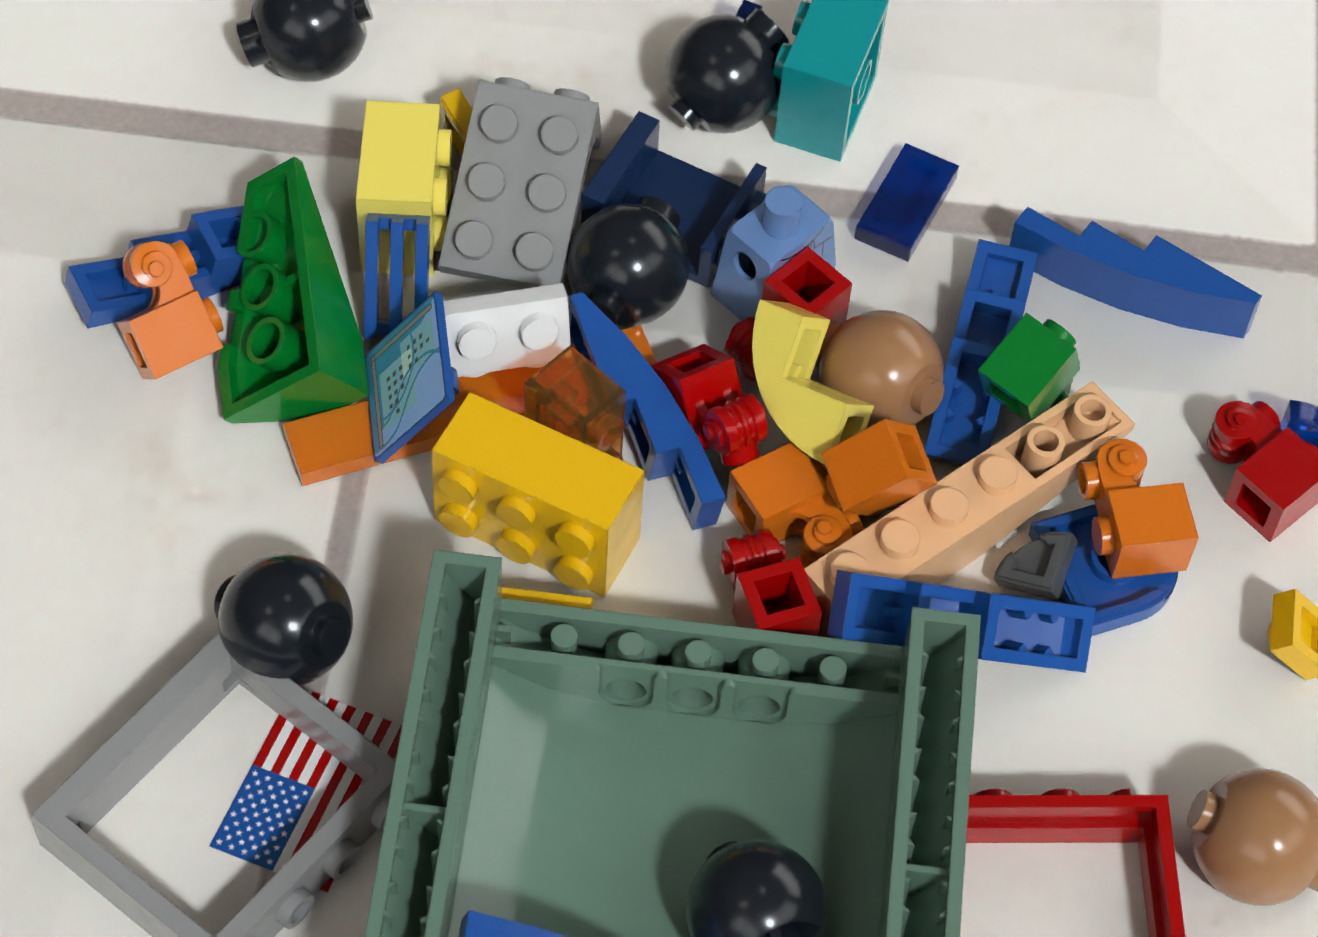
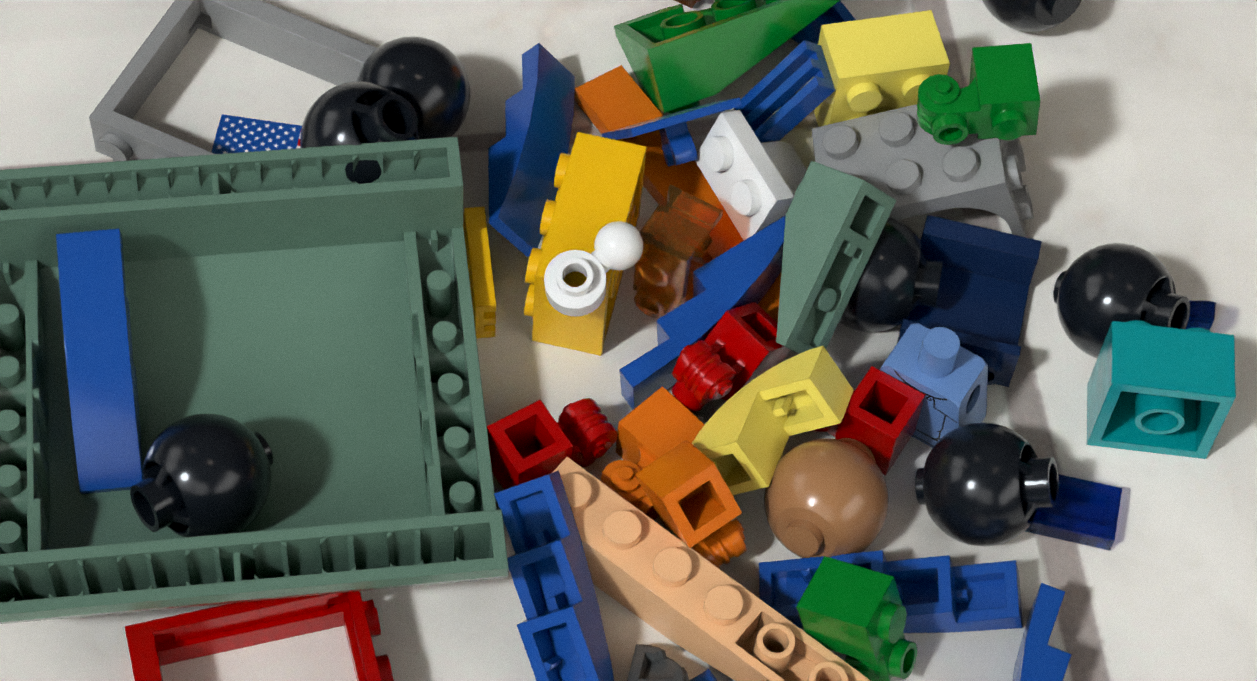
camera: 75 degrees right, 0 degrees up
none -> black brick [300,81,420,184]
none -> blue slope [488,43,575,257]
none -> white plate [544,221,643,317]
none -> sand green slope [776,160,897,354]
none -> black brick [915,423,1059,546]
none -> green brick [917,43,1041,145]

